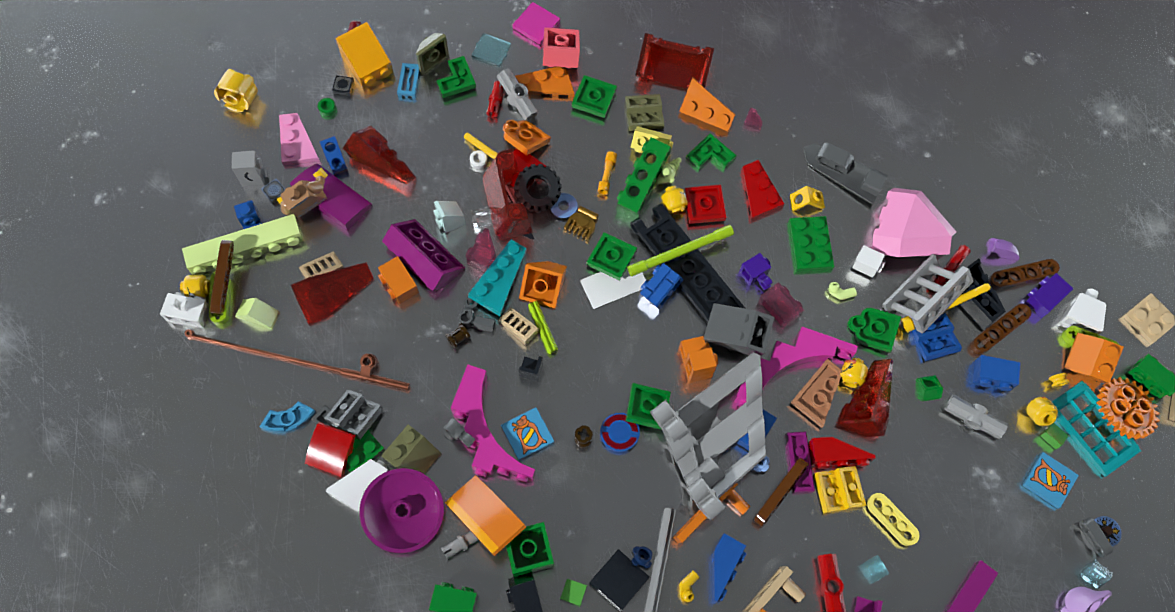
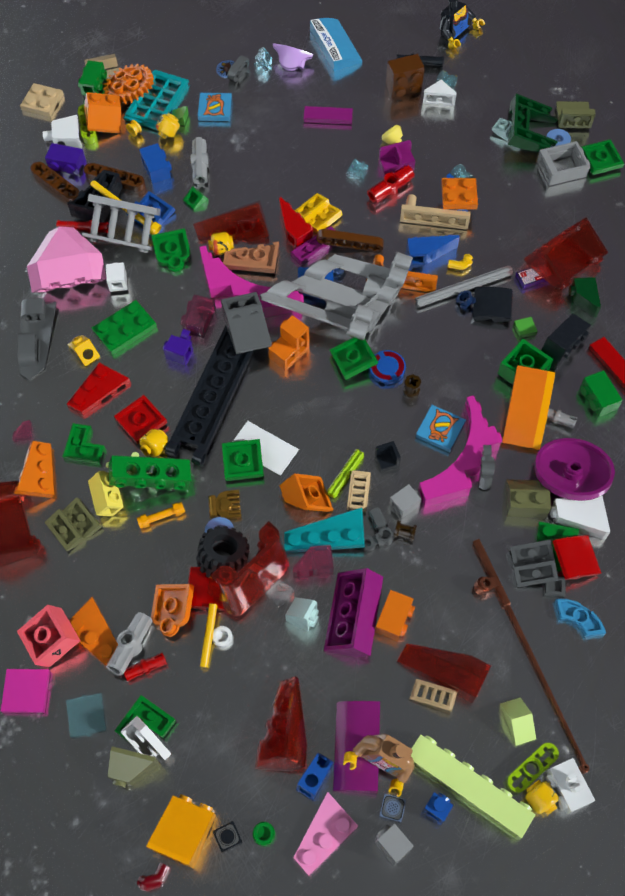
camera: 120 degrees left, 5 degrees down
reddish brown beam [210,240,234,314] -> none
dark azure tile [397,63,420,98] -> none
green plate [572,75,617,118] -> none
lime piece [627,225,734,277] -> none
blue brick [640,263,684,309] -> none
yellowish green arm [828,282,857,300] -> none
light yellow plate [867,493,919,546] -> none
medium lavender brick [989,238,1020,260] -> none
none -> white bracket [121,716,171,760]
none -> light grey brick [389,484,421,519]

